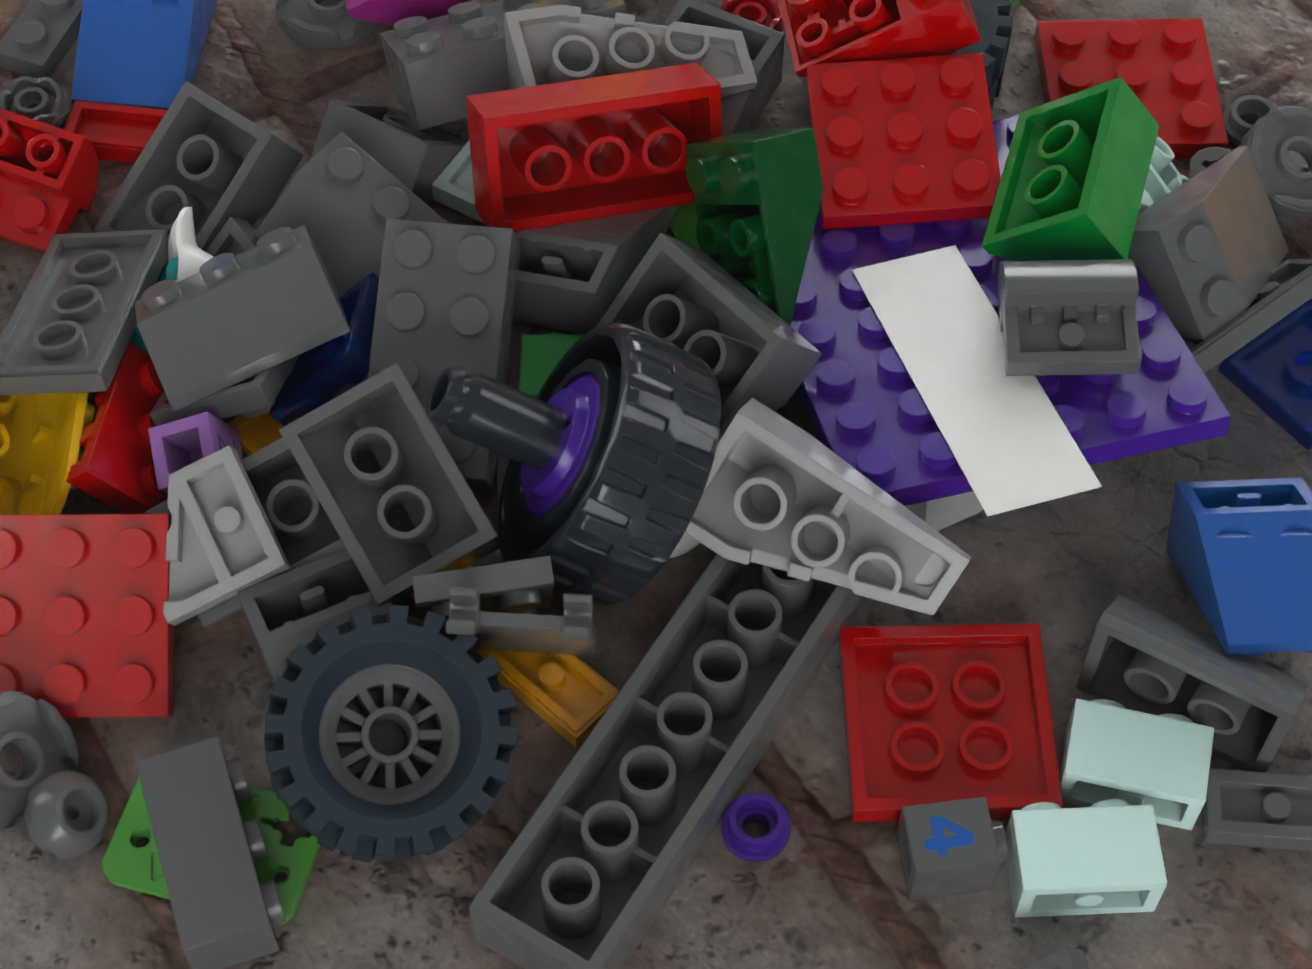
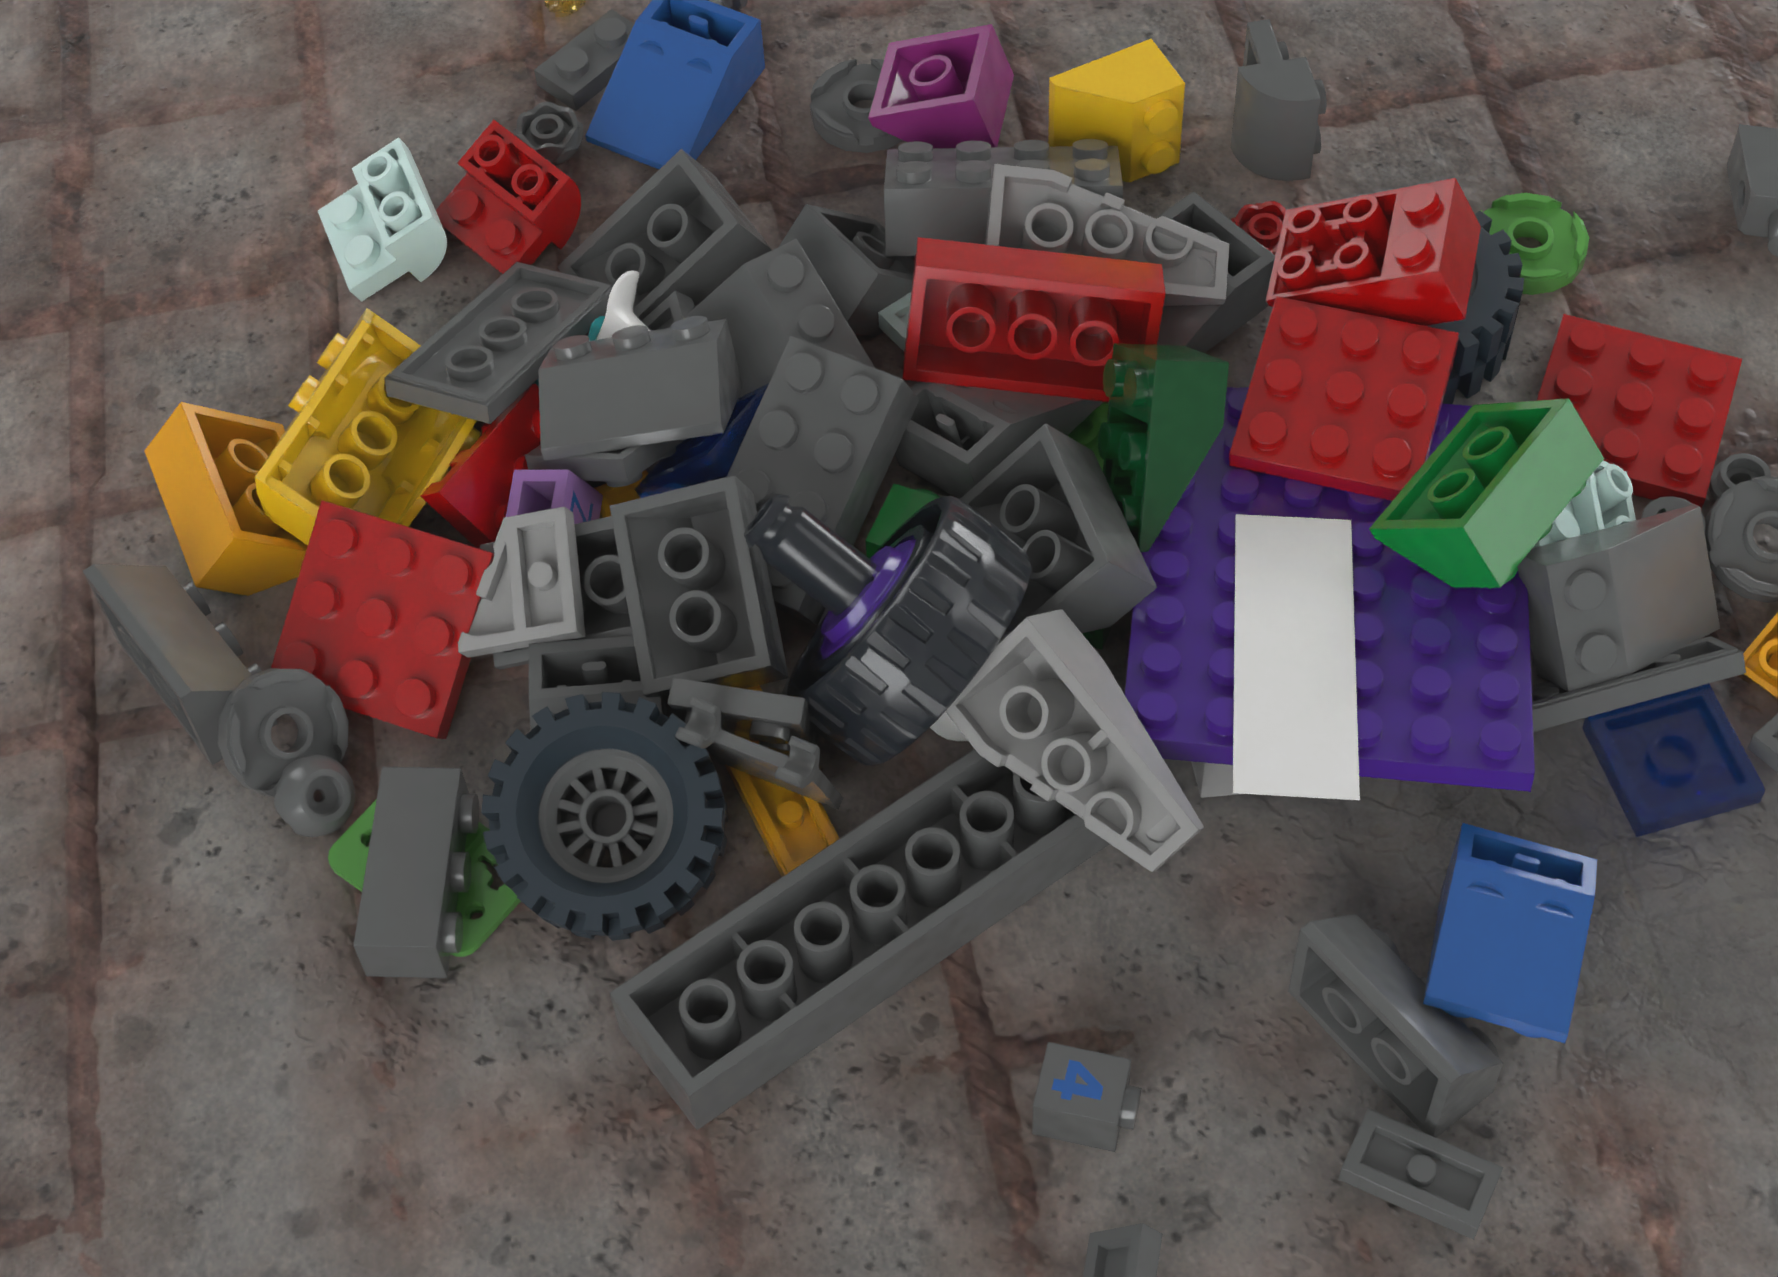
camera: 25 degrees right, 0 degrees up
red tile [64,100,168,163] -> none
dark purple plate [721,793,791,862] -> none
red plate [838,623,1063,822] -> none
dark grey brick [997,259,1141,376] -> none
light aqua brick [1005,799,1167,918] -> none
light aqua brick [1059,698,1214,831] -> none

